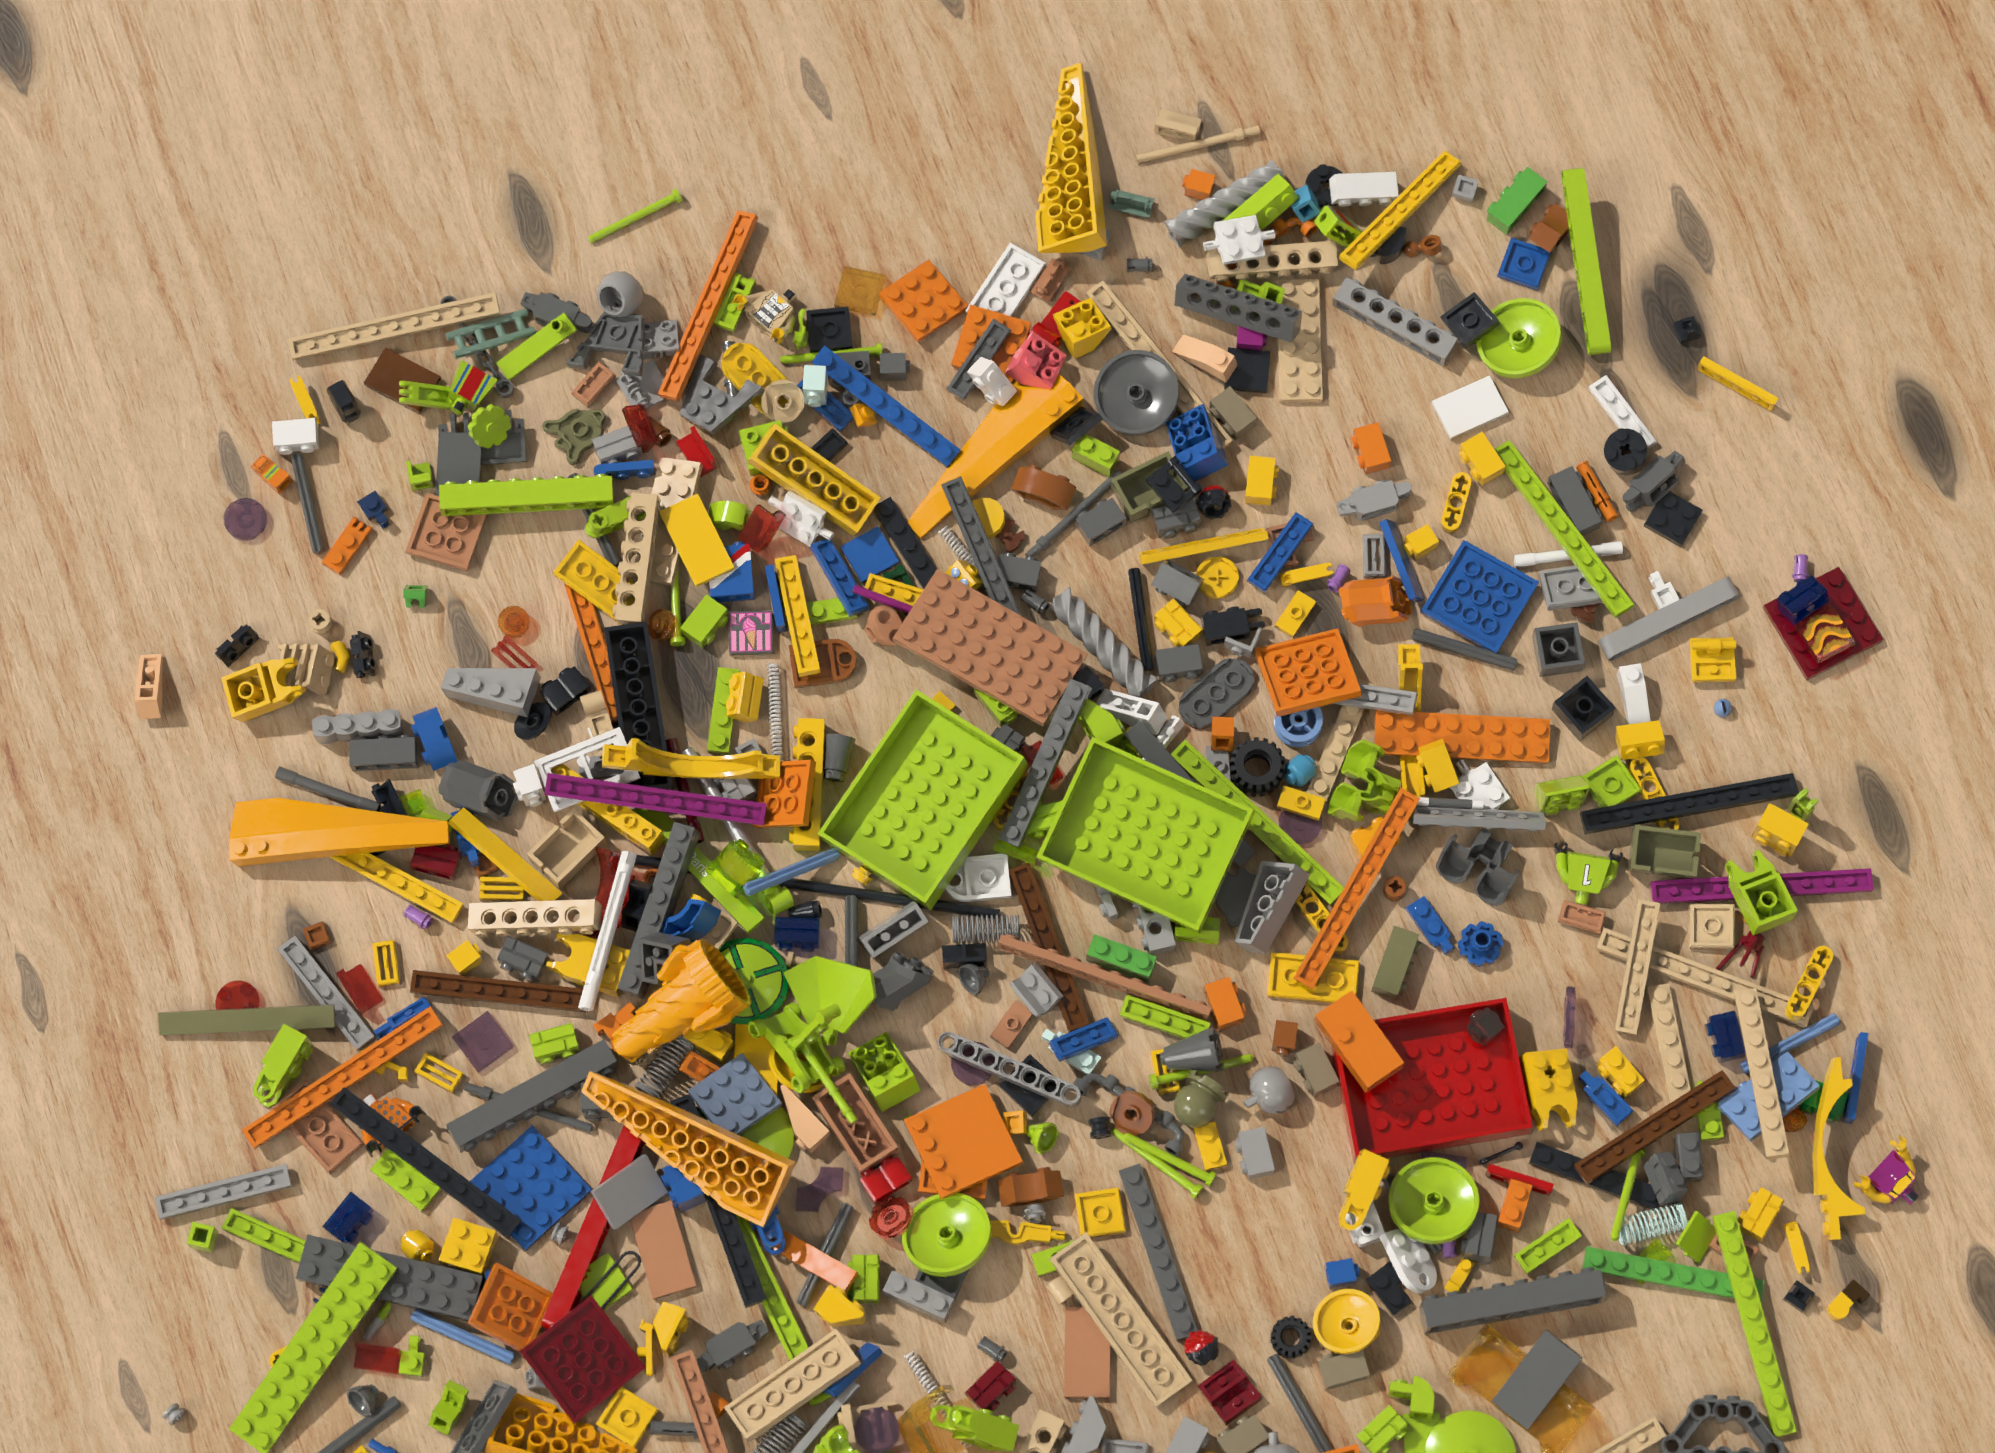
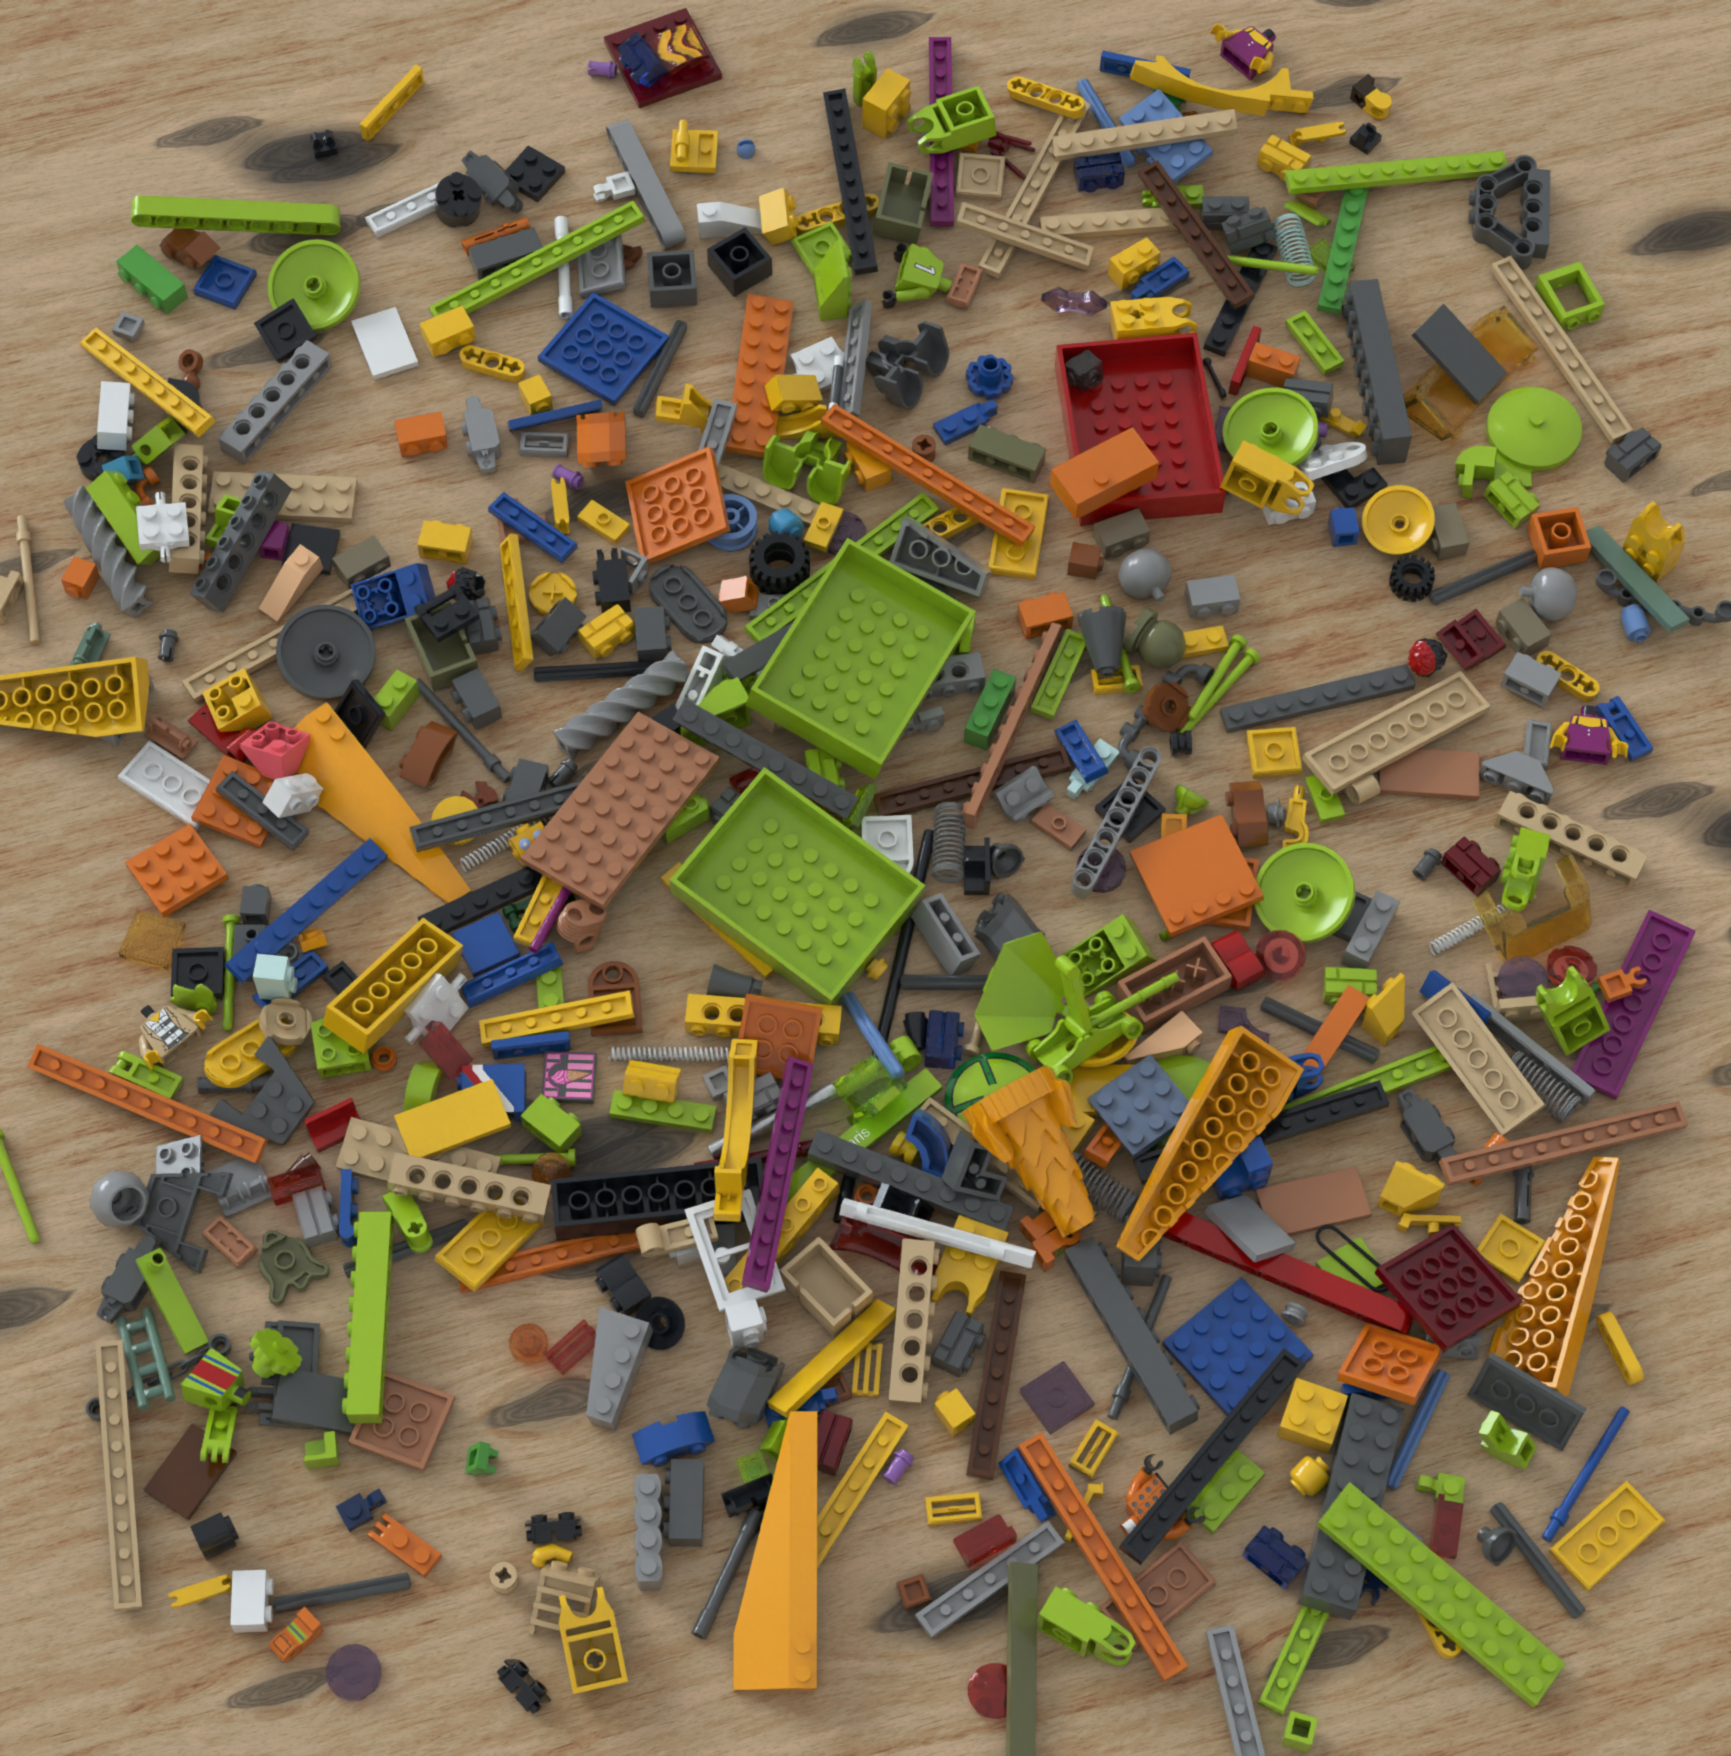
camera: 90 degrees left, 10 degrees down
lime brick [529,1023,580,1065] -> none

